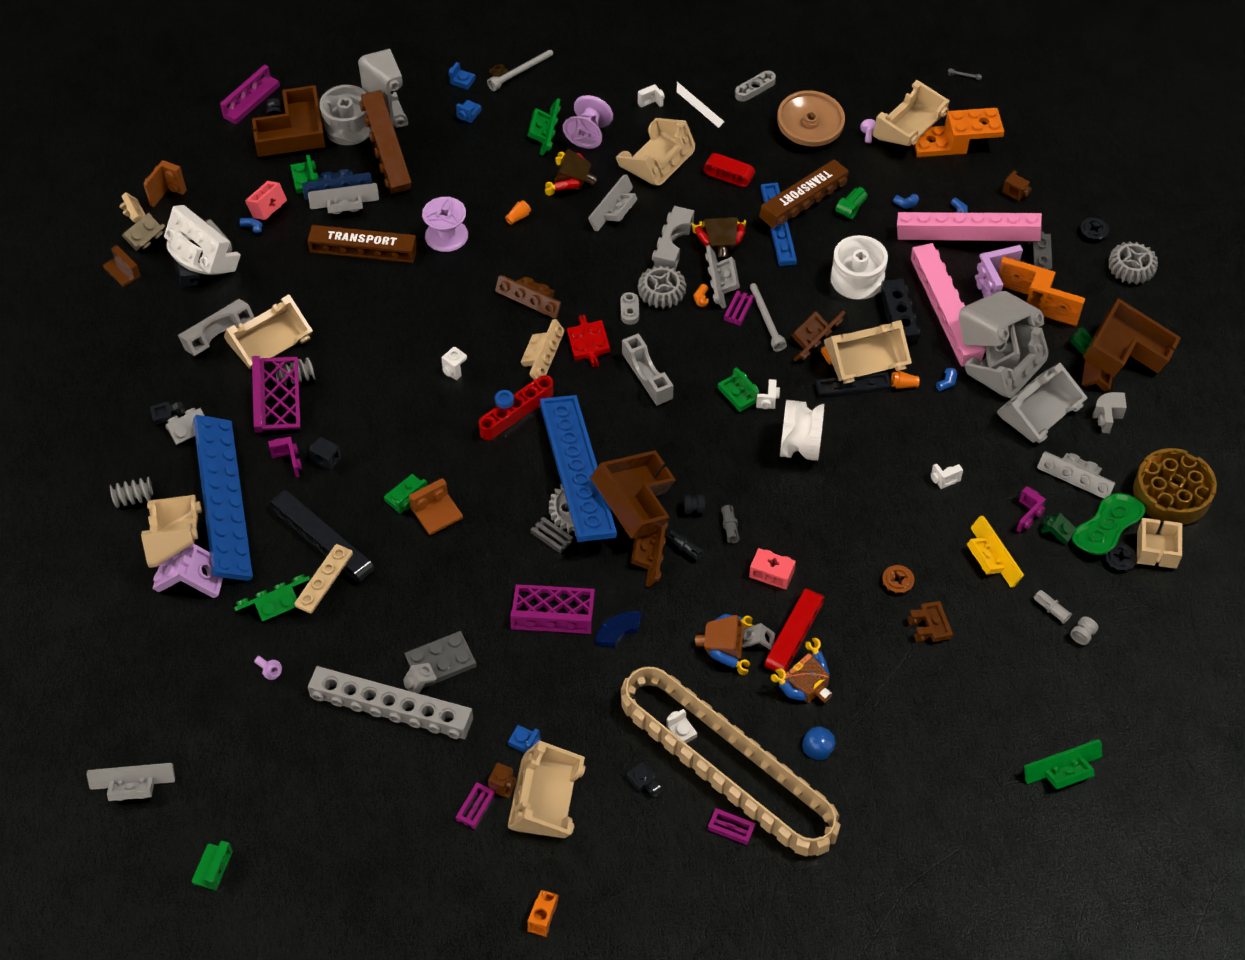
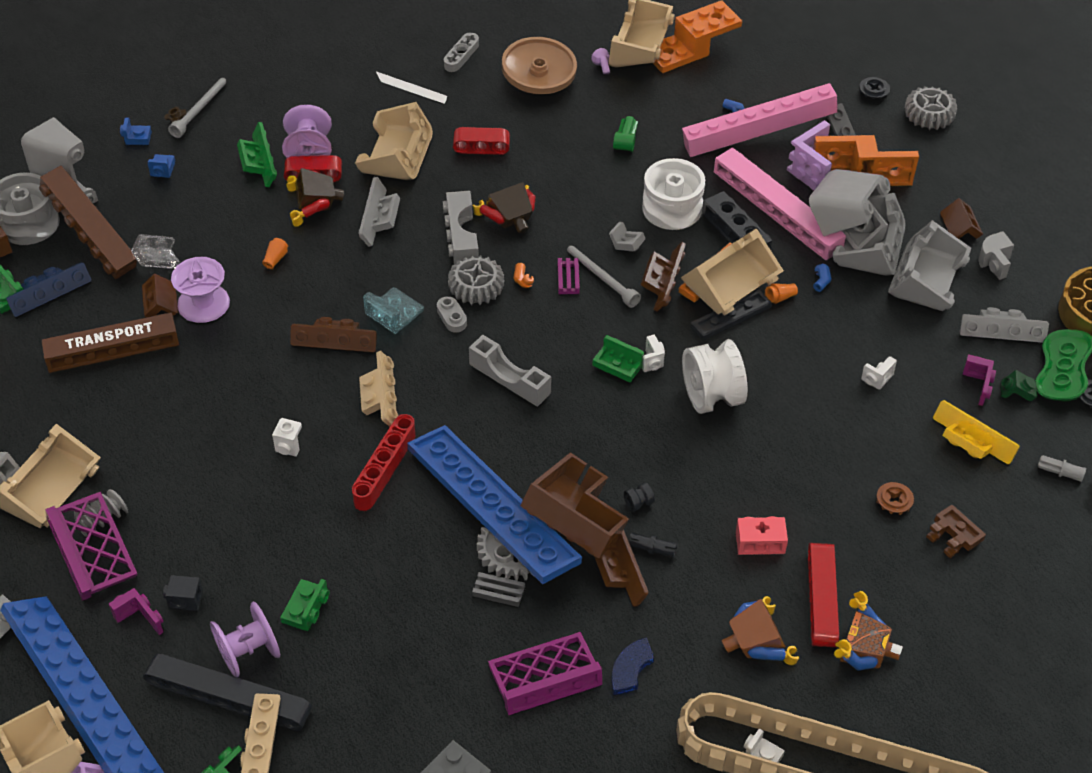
camera: 25 degrees left, 5 degrees down
light grey bracket [308,183,379,214] -> none
dark orange bracket [409,478,463,535] -> none
blue tile [495,390,514,409] -> none
red plate [567,315,611,367] -> none
white bracket [638,84,665,107] -> none
light grey bracket [705,245,740,309] -> none
dark grey pin [721,505,740,543] -> none
light grey bracket [742,623,775,650] -> none
reddish brown brick [759,159,849,229] -> none
blue tile [761,183,797,266] -> none
blue hair [802,726,836,760] -> none
blue arm [893,194,919,209] -> none
reddish brown brick [1002,171,1032,202] -> none
dark green bracket [1069,327,1093,355] -> none
reddish brown piece [1083,298,1181,377] -> none
none -> clear bracket [131,234,180,268]
none -> reddish brown panel [142,273,178,317]
none -> lavender piece [210,601,280,678]
none -> red beam [284,155,342,182]
none -> clear light blue bracket [363,287,424,334]
none -> light grey bracket [609,222,646,251]

